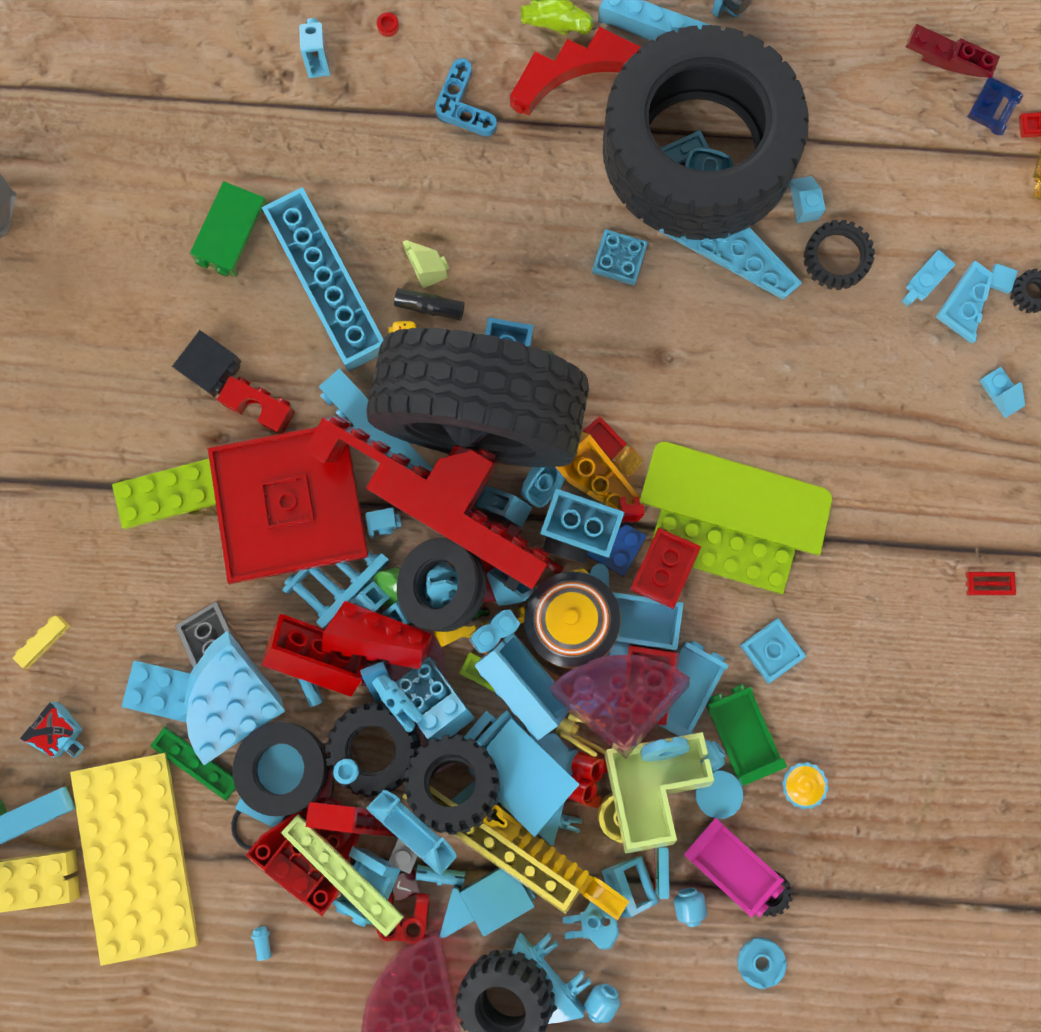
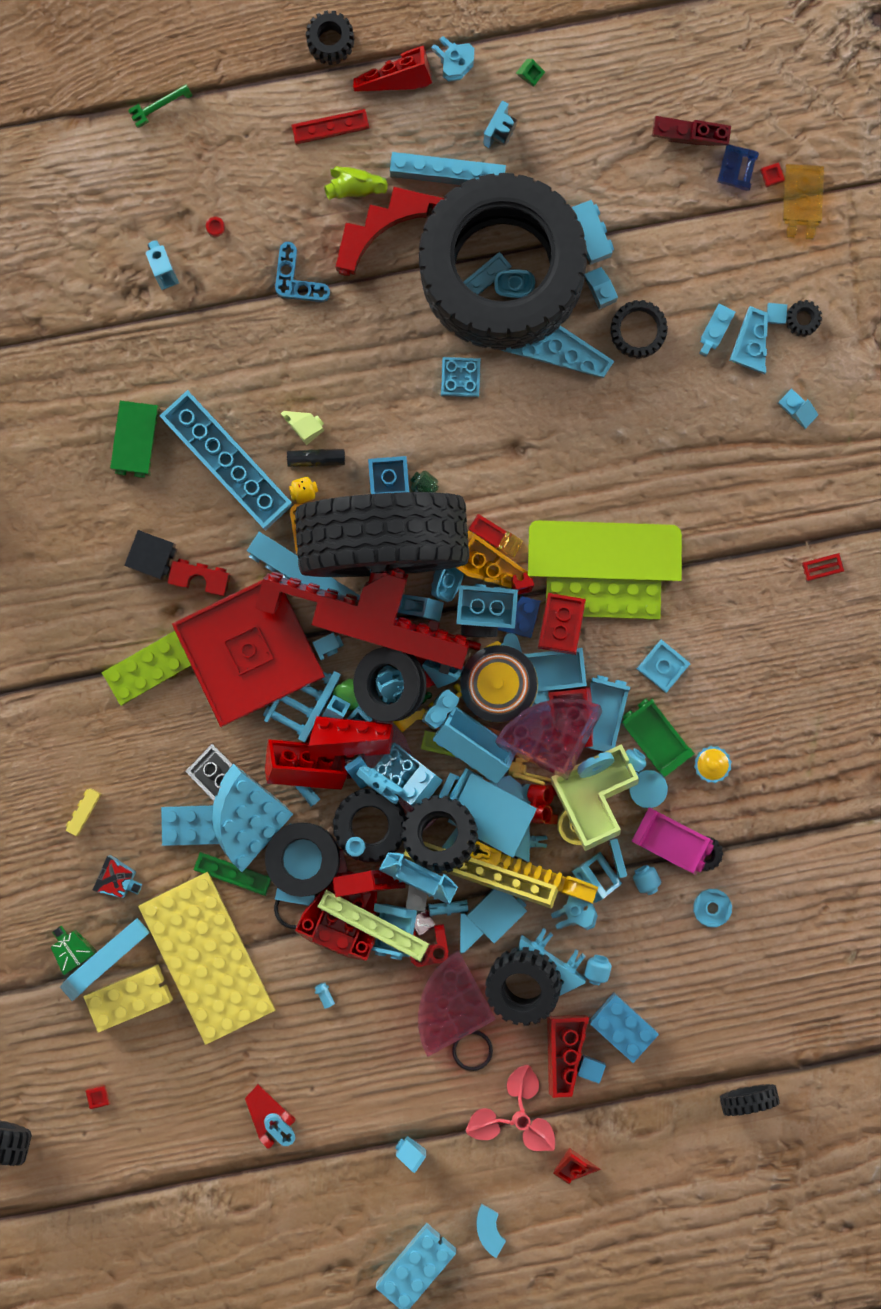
camera: 15 degrees left, 5 degrees up
none -> medium azure brick [572,200,614,265]

